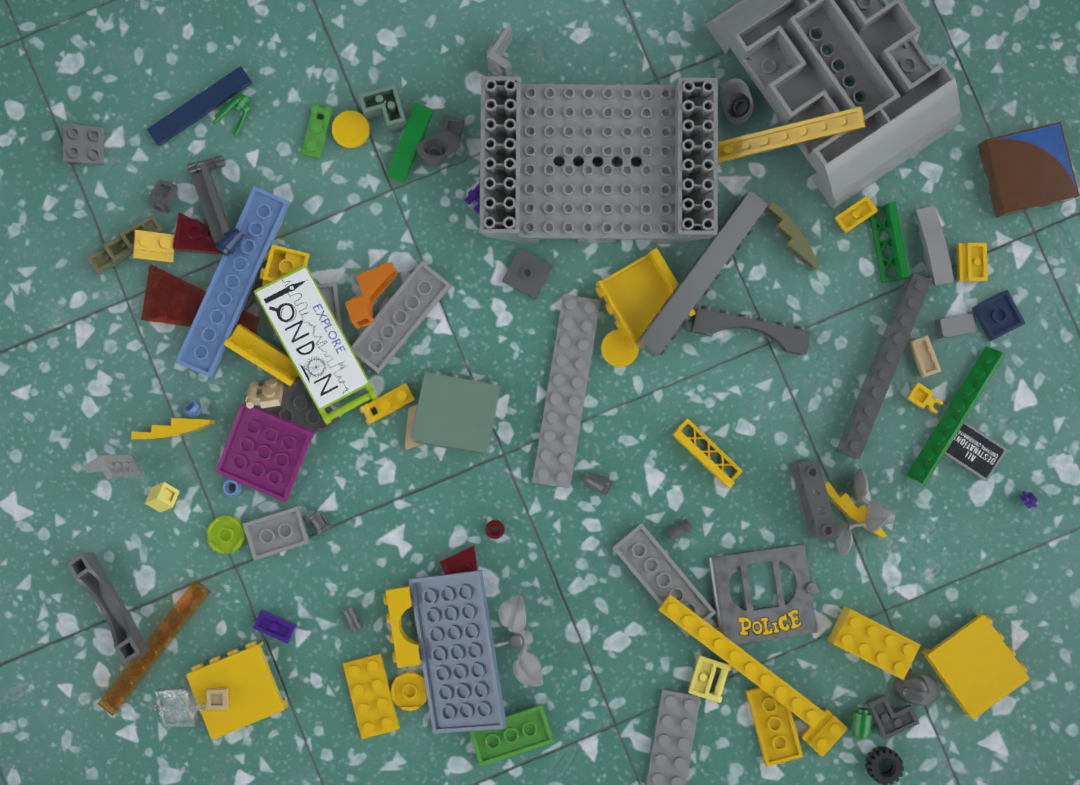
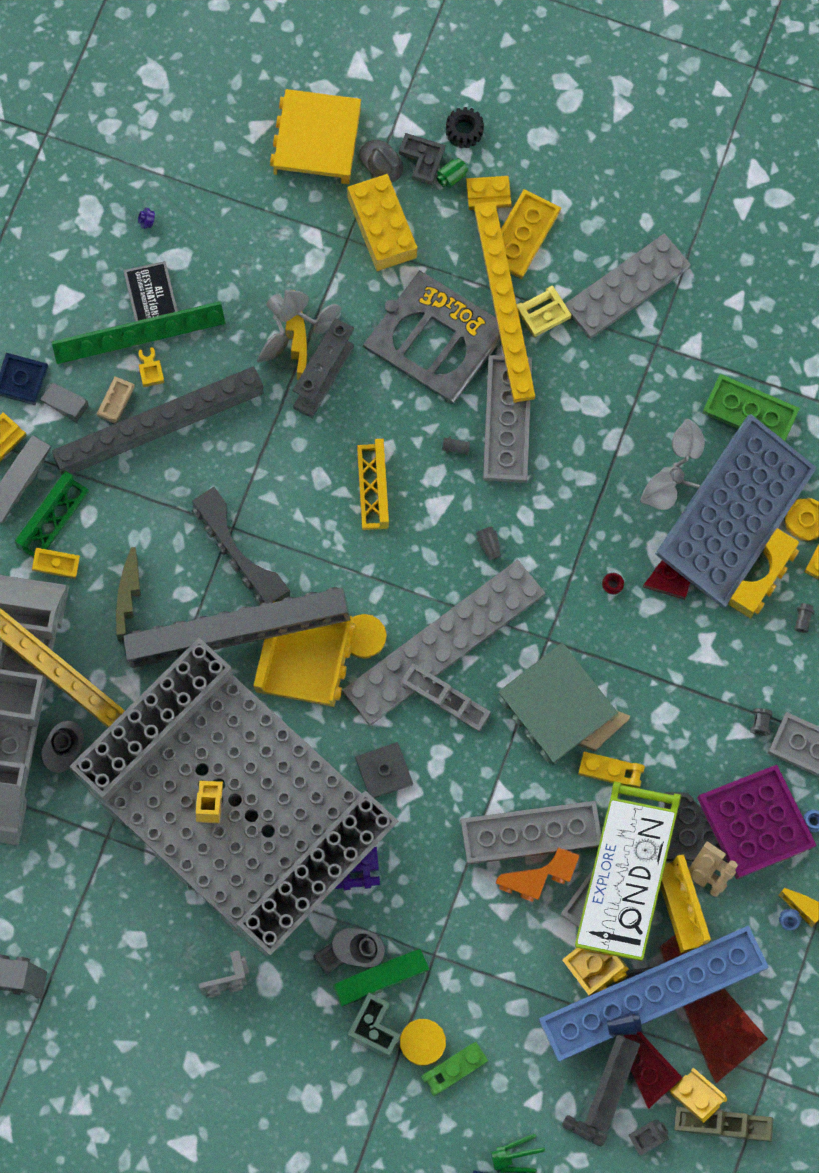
camera: 145 degrees left, 15 degrees down
none -> yellow brick [196,781,223,823]
none -> light grey slope [401,663,491,732]

